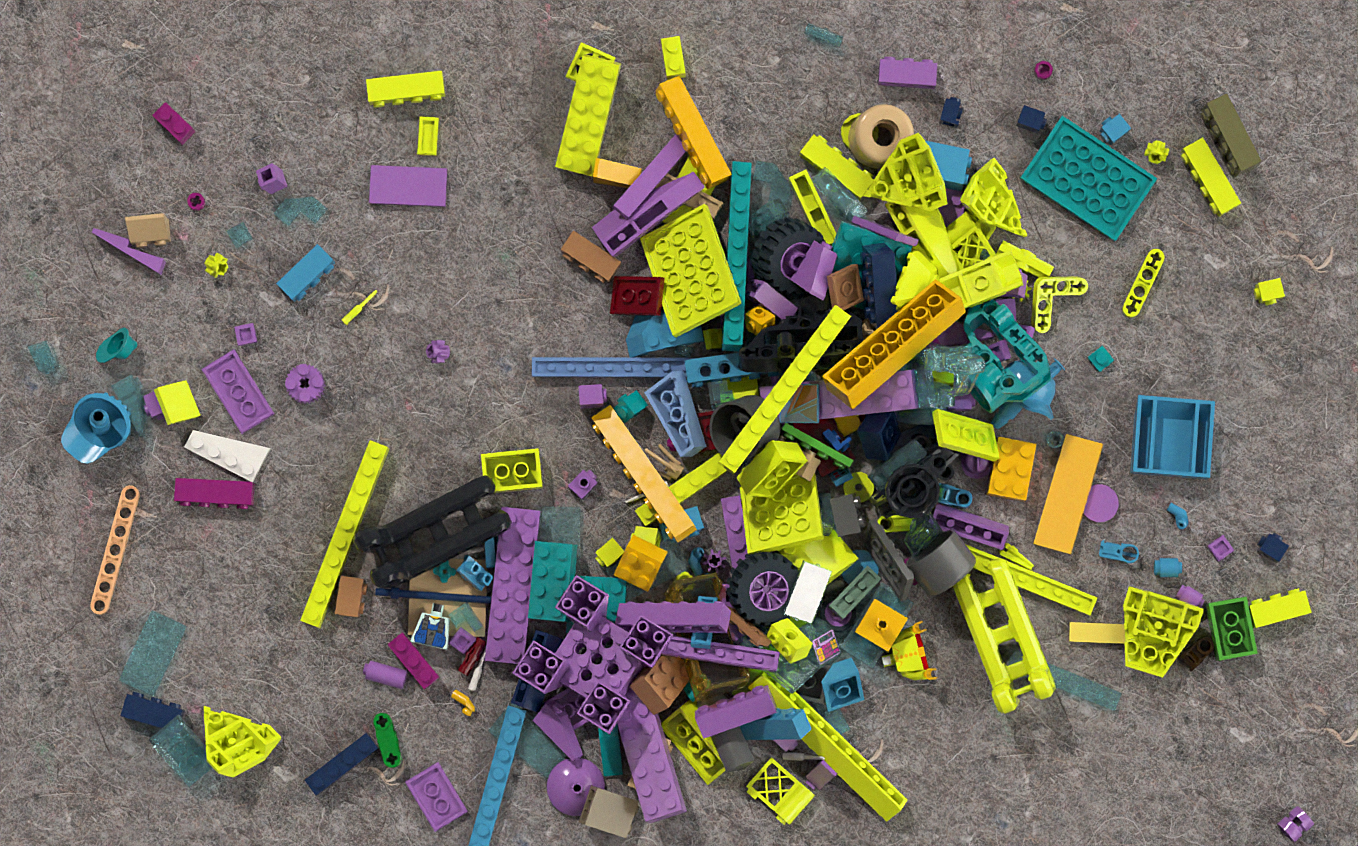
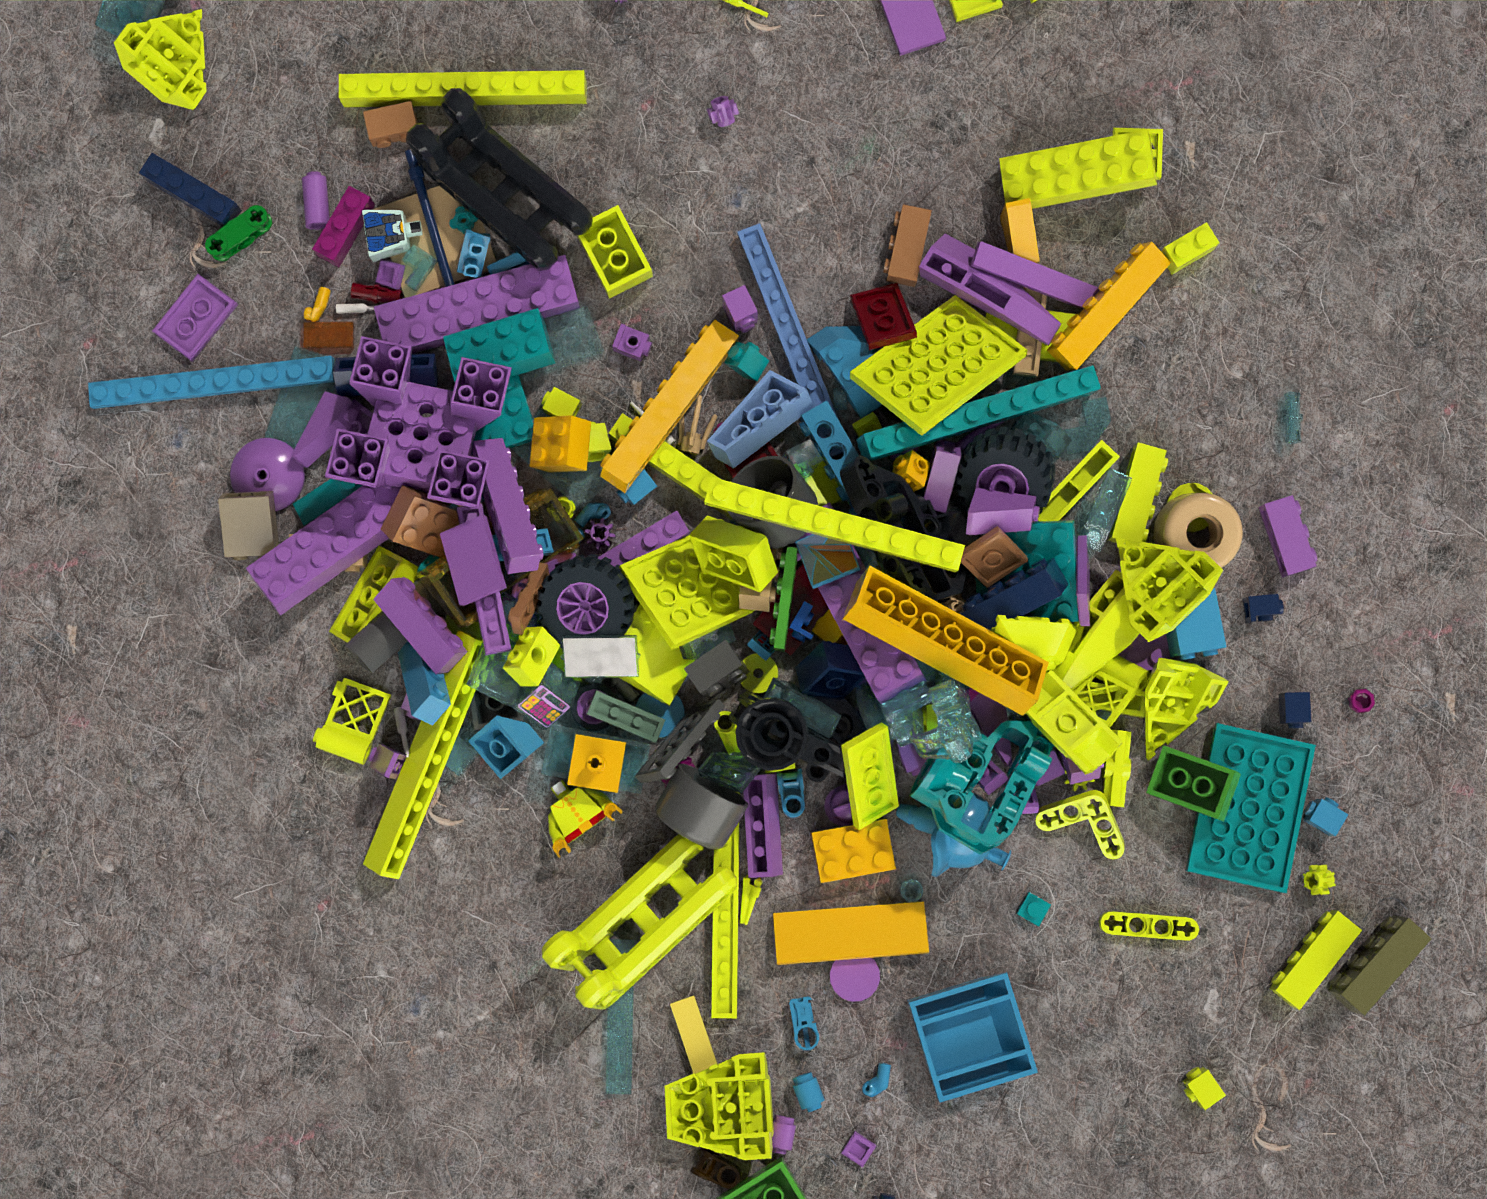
camera: 70 degrees right, 0 degrees up
none -> clear orange tile [303,322,354,349]
none -> medium lavender tile [440,515,507,606]
none -> bright green brick [1146,745,1241,822]

